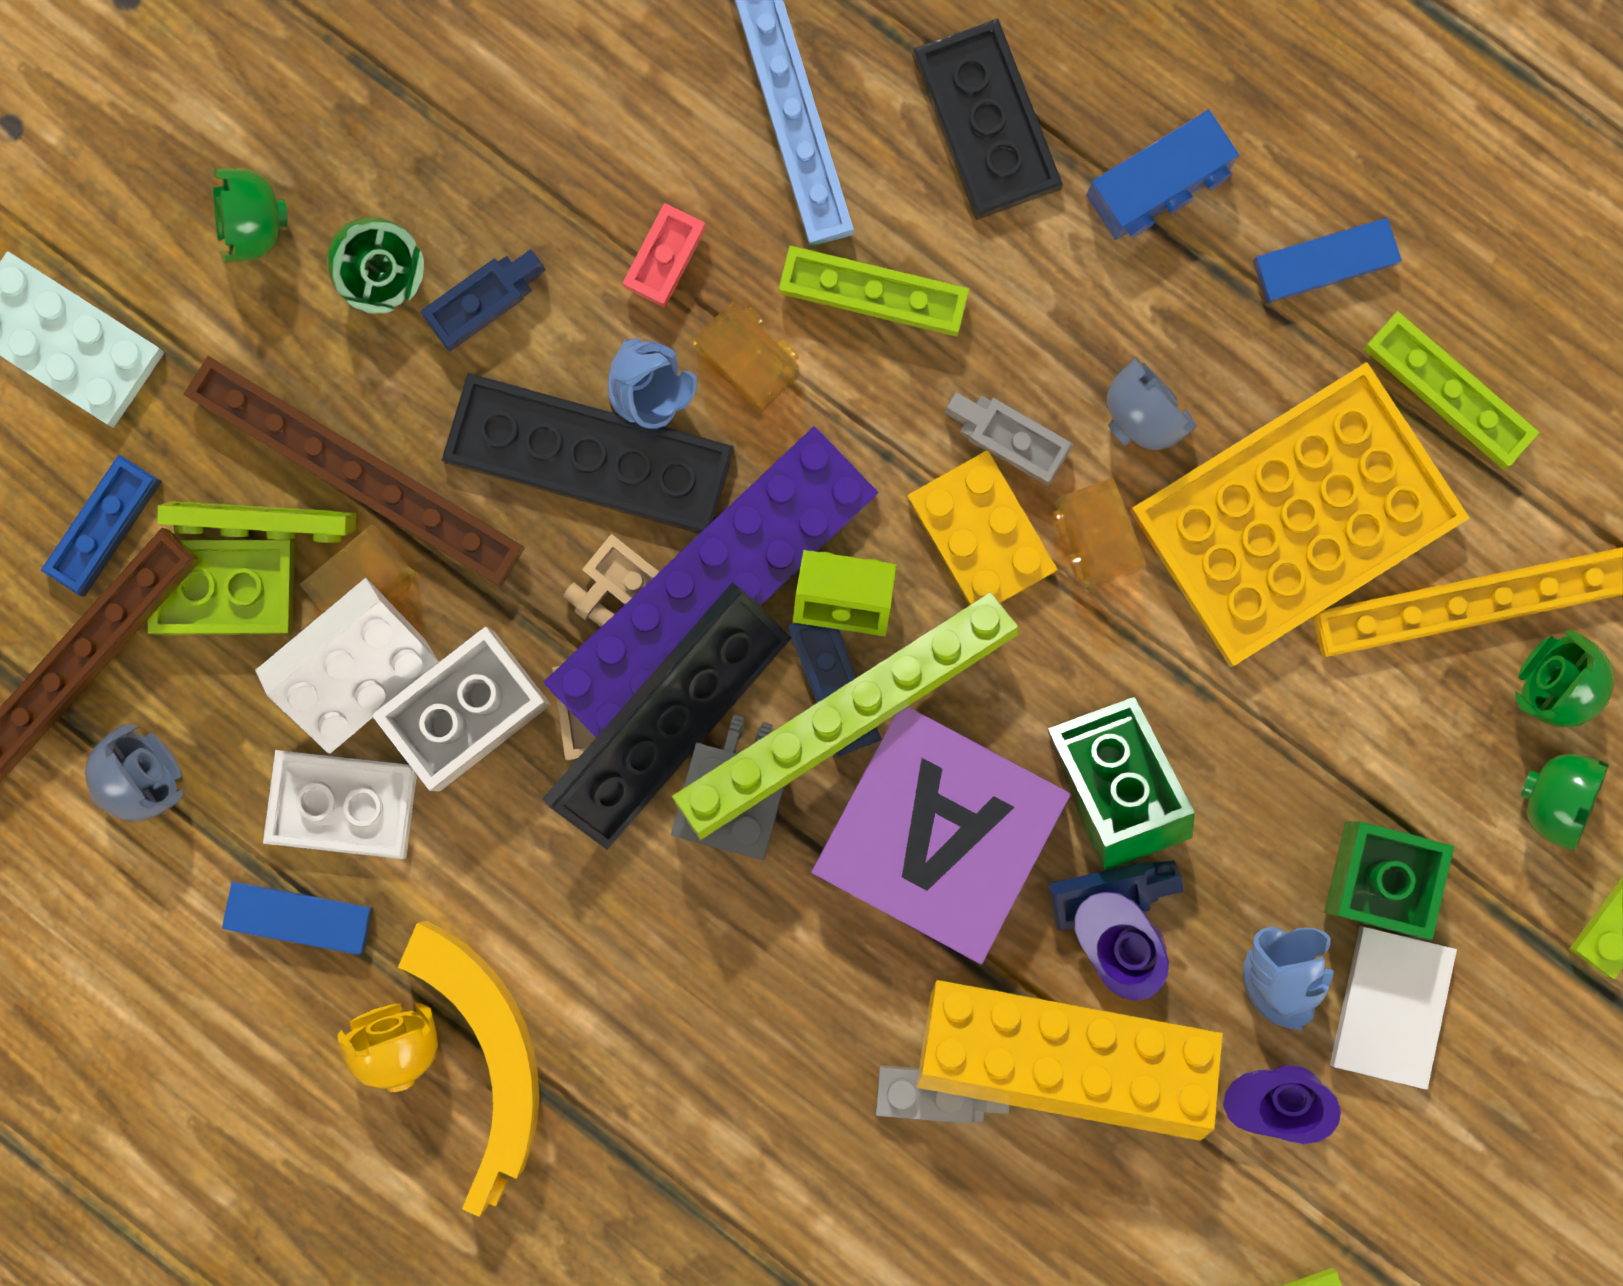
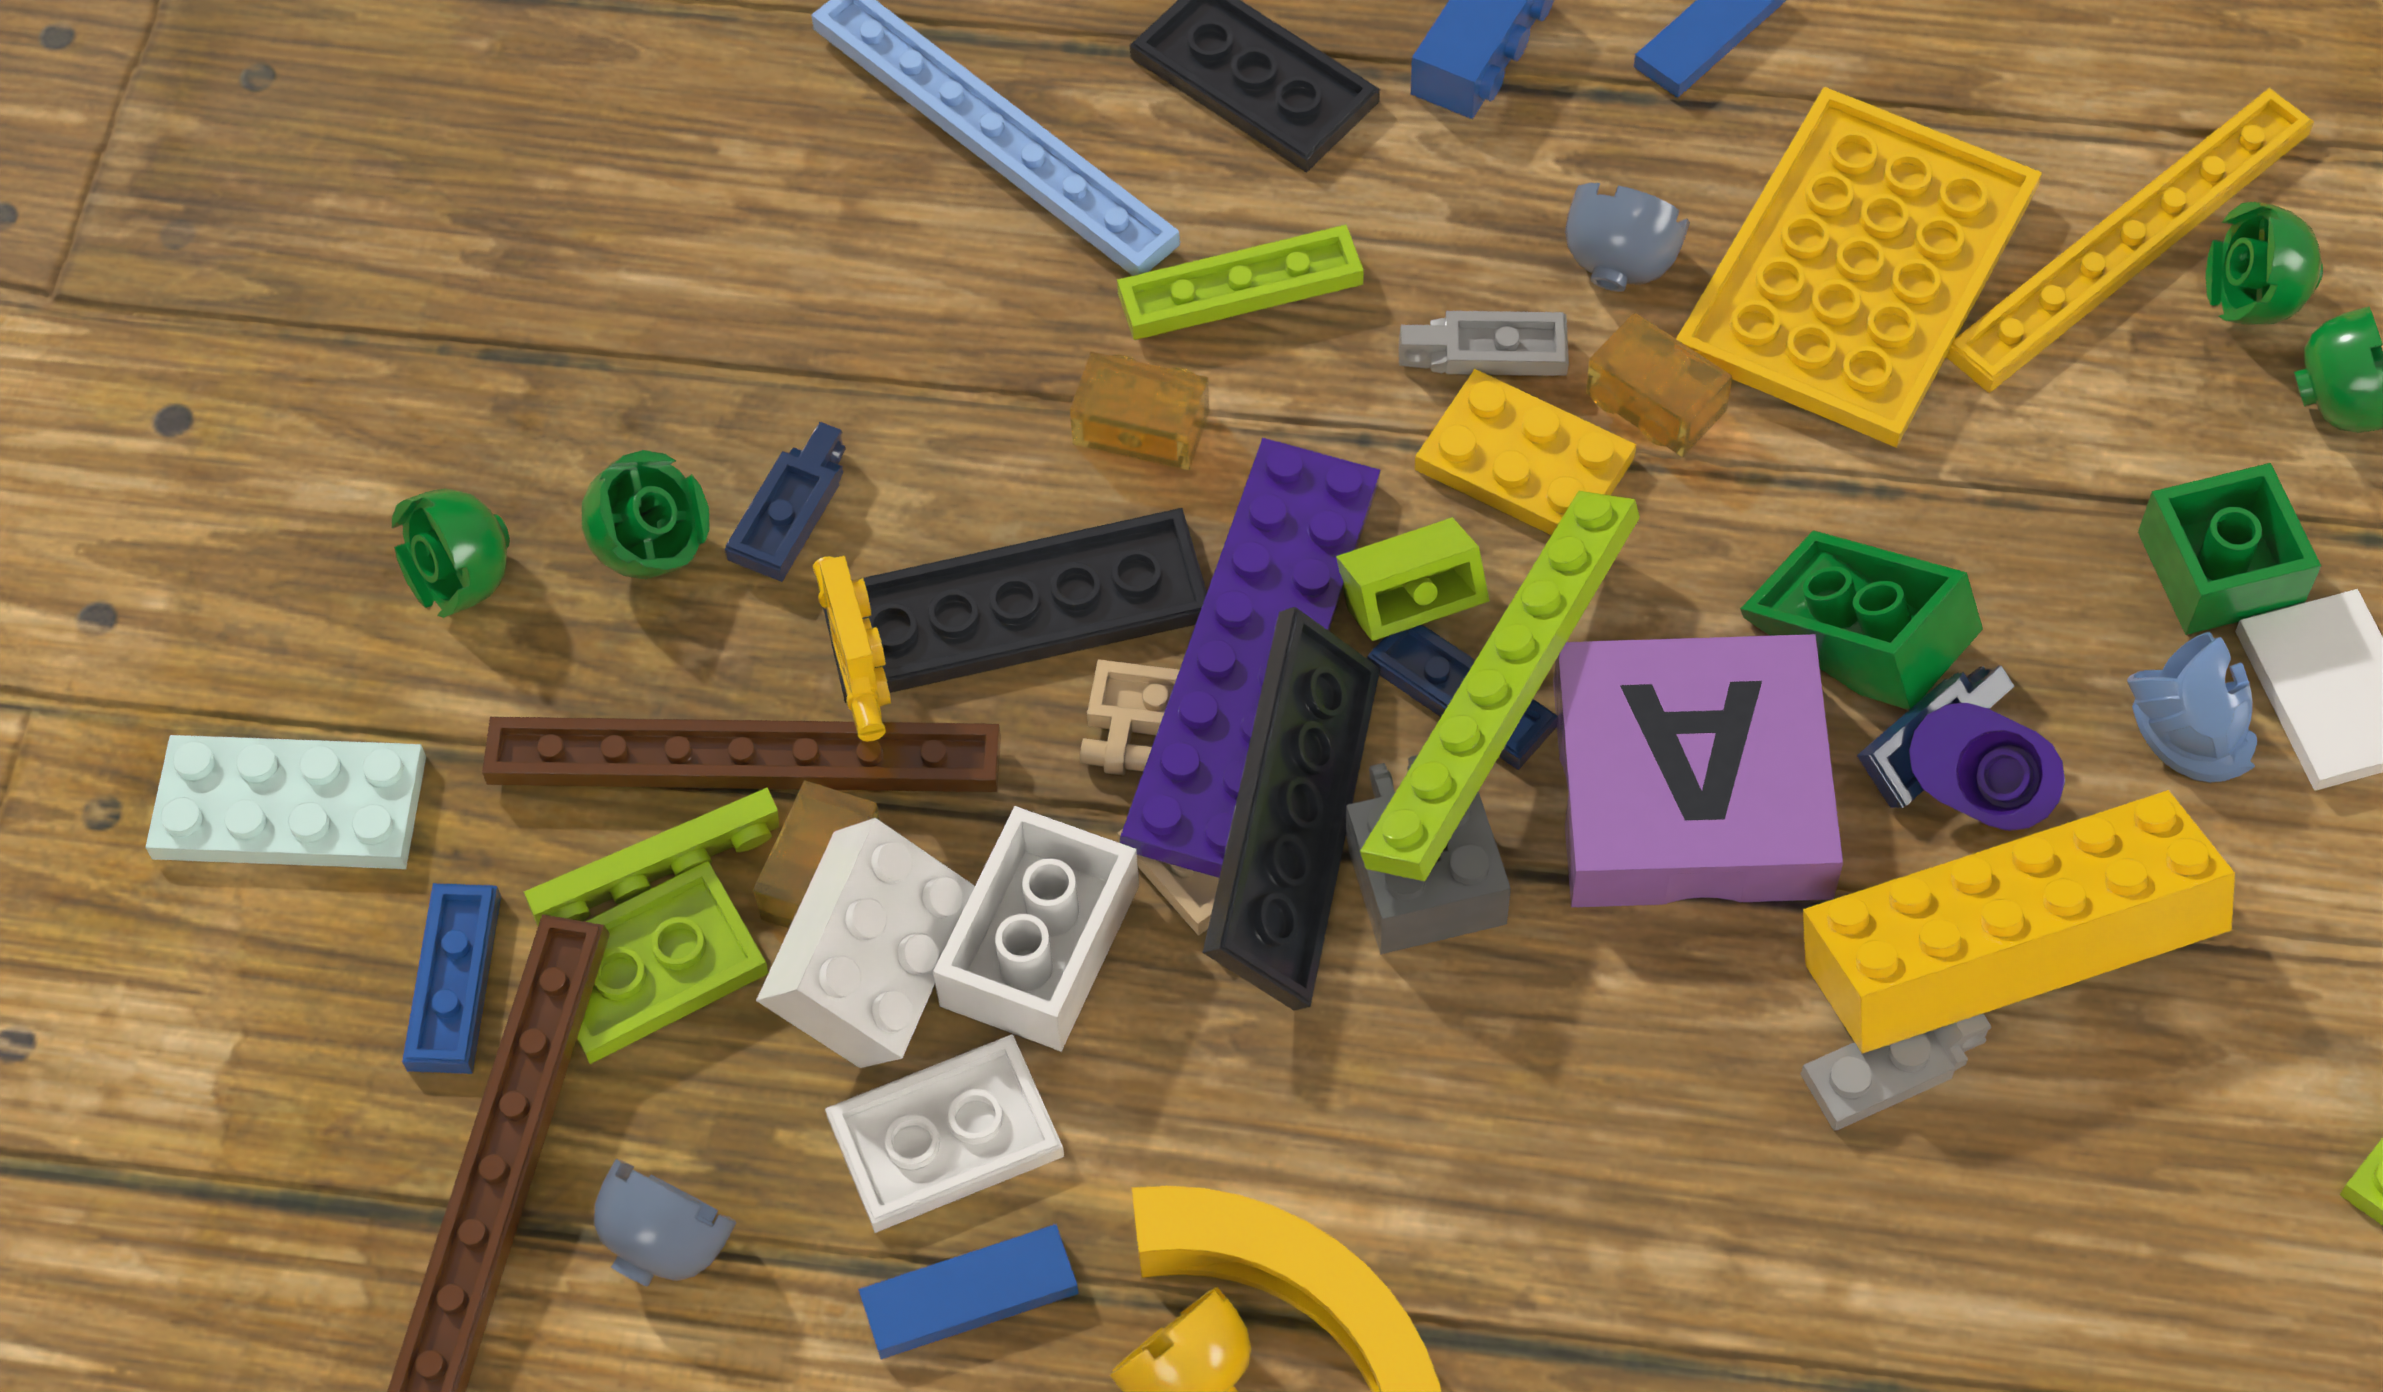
camera: 30 degrees left, 25 degrees down
medium blue helmet [608,339,697,429] -> none
coral plate [622,203,706,308] -> none
dark purple piece [1223,1065,1341,1144] -> none
lime plate [1363,311,1540,470] -> none
none -> yellow plate [813,555,891,741]

